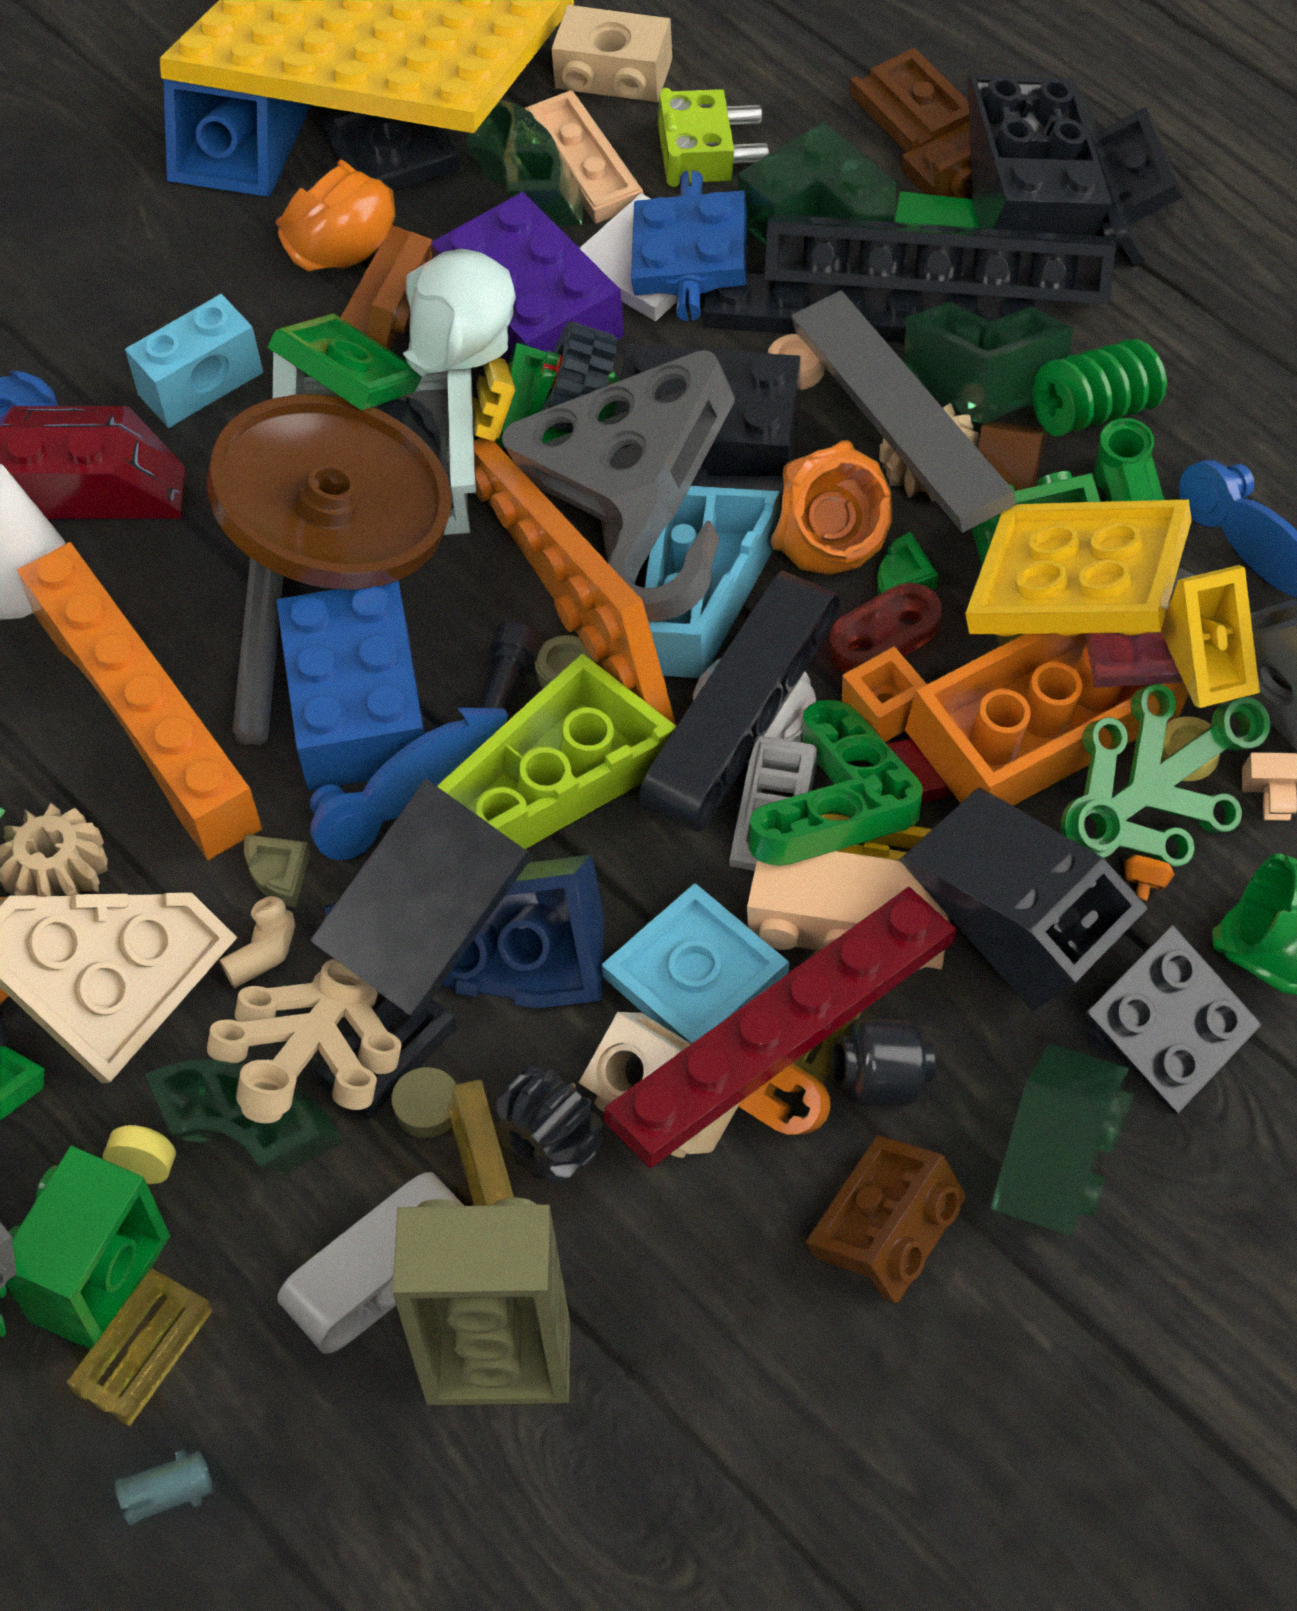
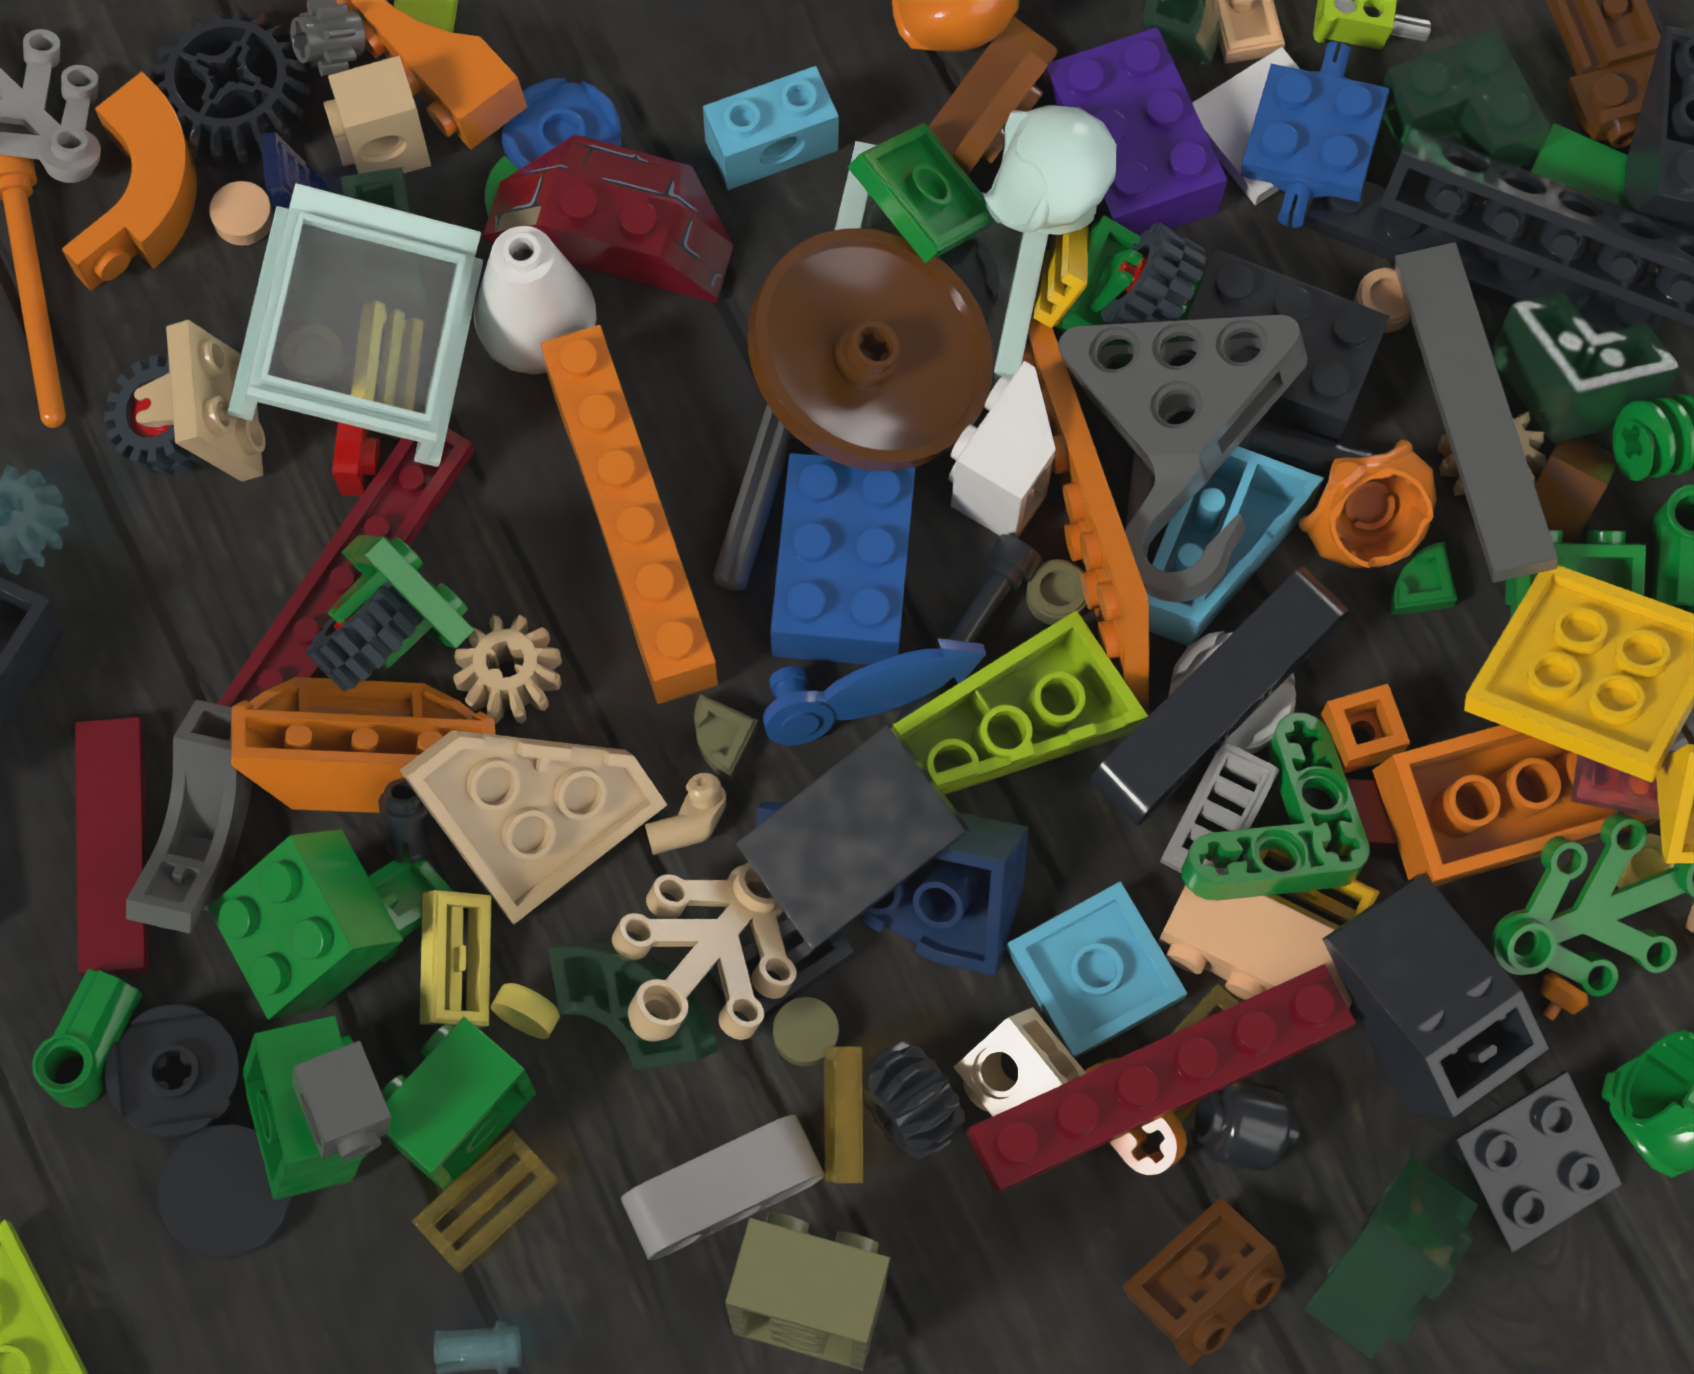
camera: 10 degrees right, 15 degrees up
clear red plate [830,583,942,673] -> none
none -> light yellow tile [420,890,491,1028]
none -> white slope [948,361,1056,539]

